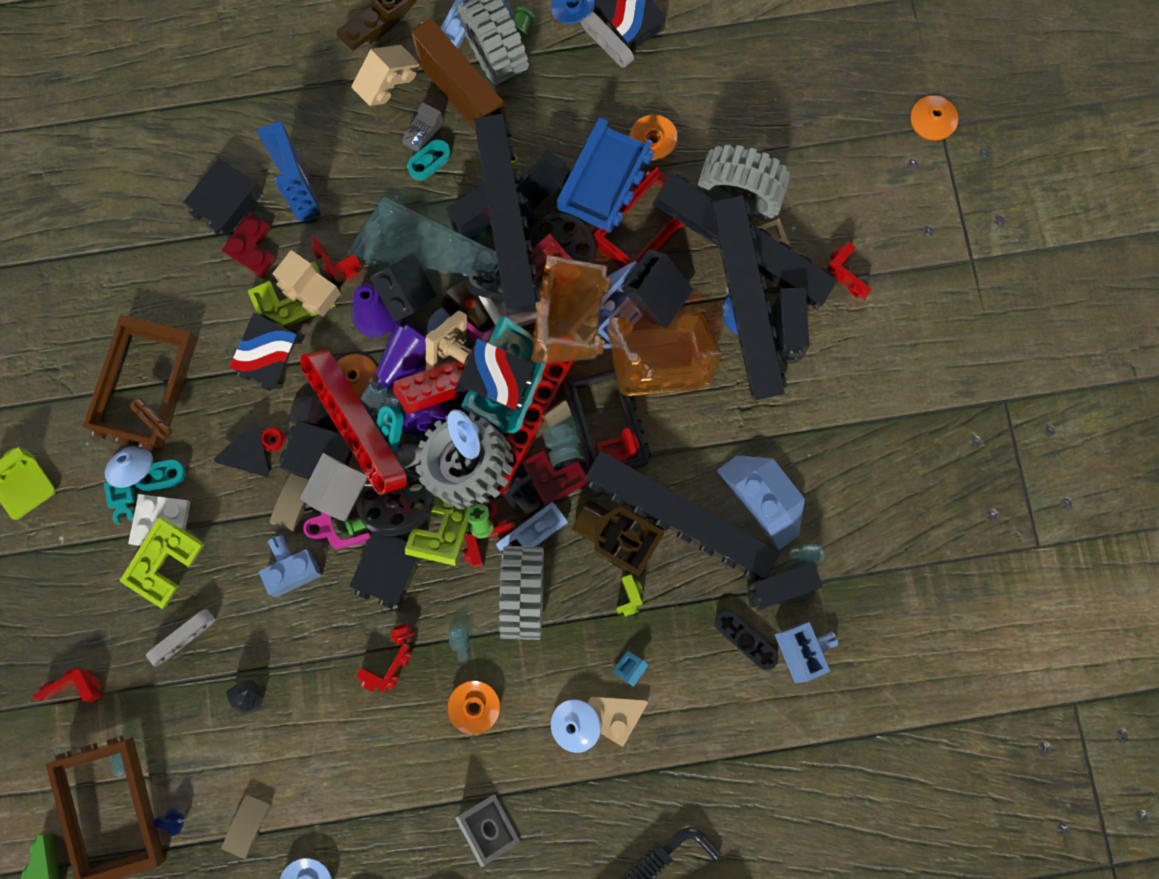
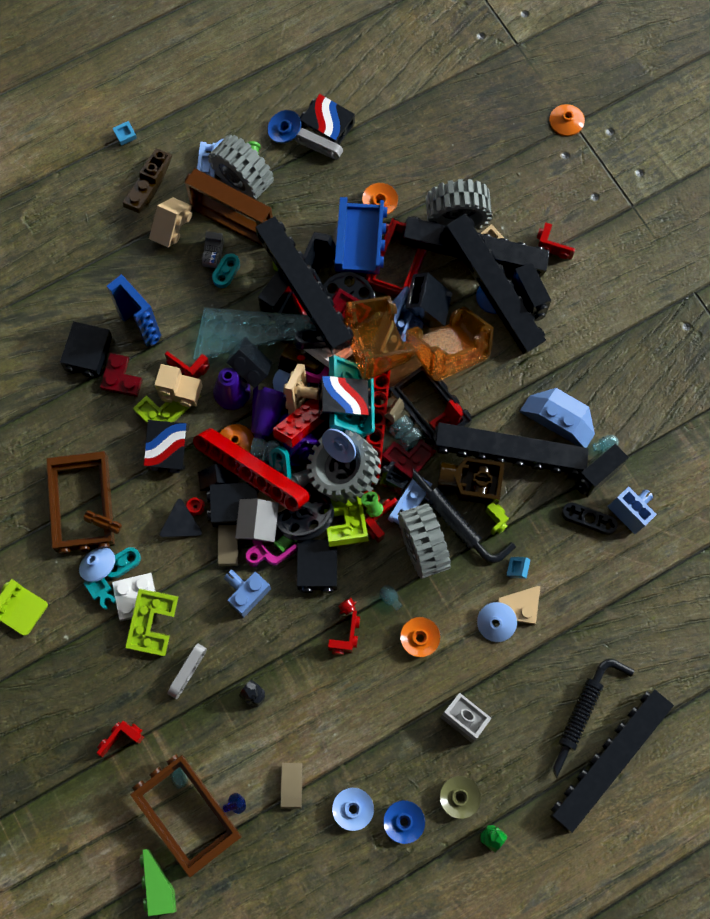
camera: 25 degrees left, 5 degrees down
none -> black piece [412,468,516,563]

